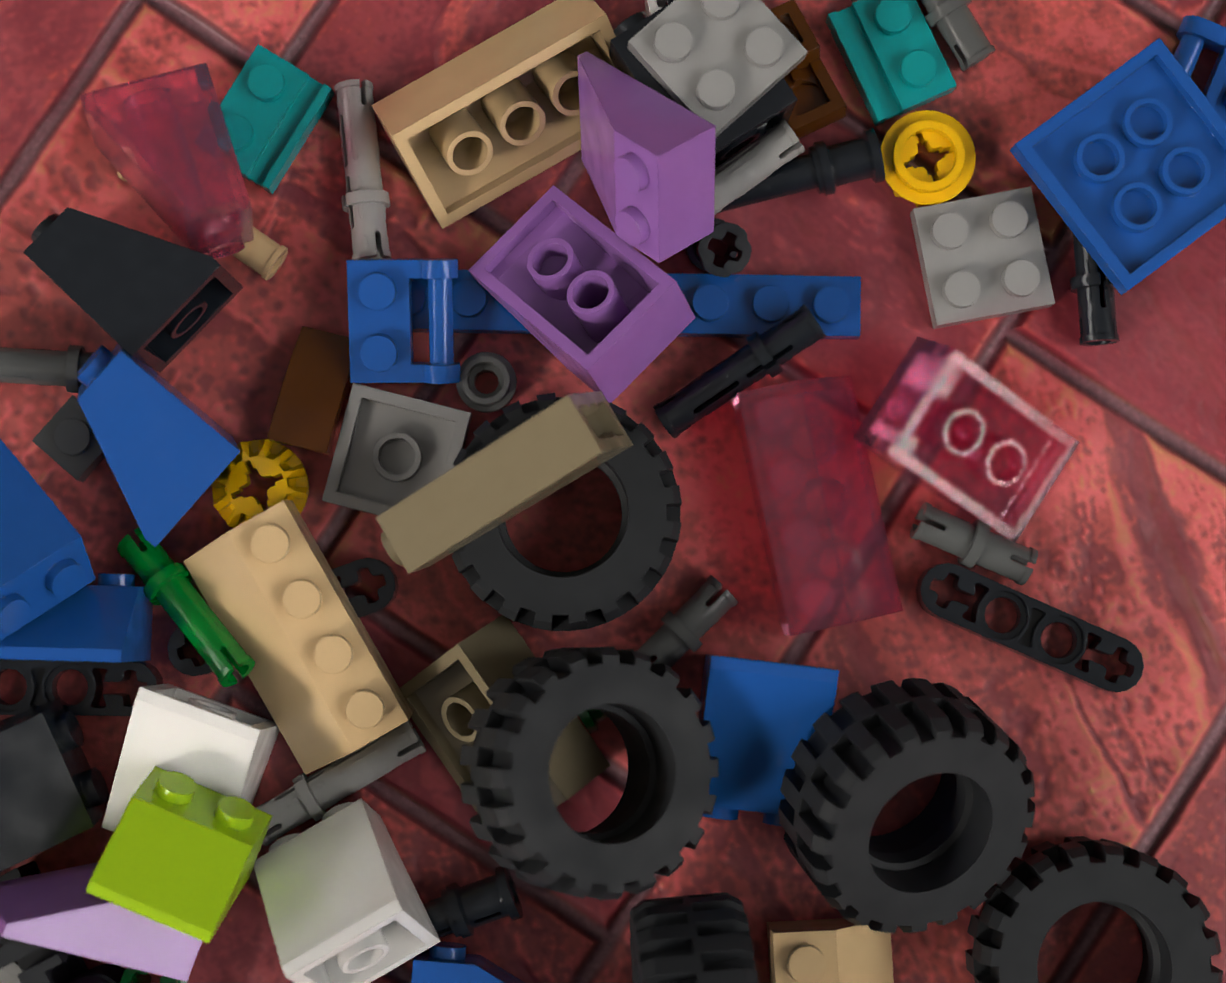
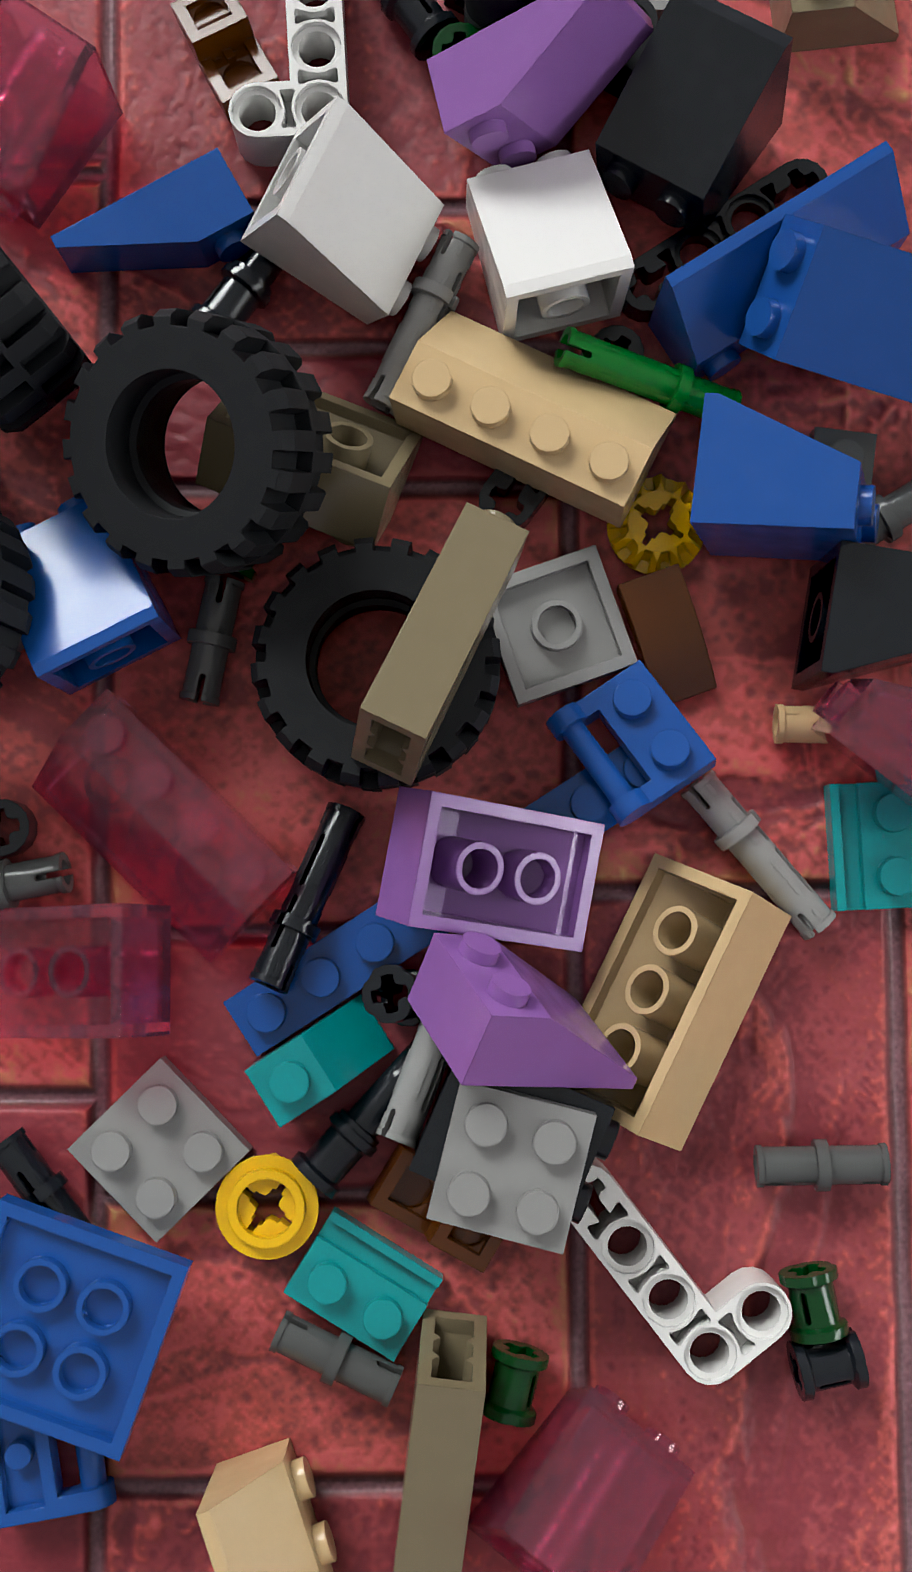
camera: 145 degrees right, 0 degrees up
lime slope [86,766,273,944] -> none
dark grey plate [456,352,517,413] -> none
none -> teal slope [245,994,395,1127]

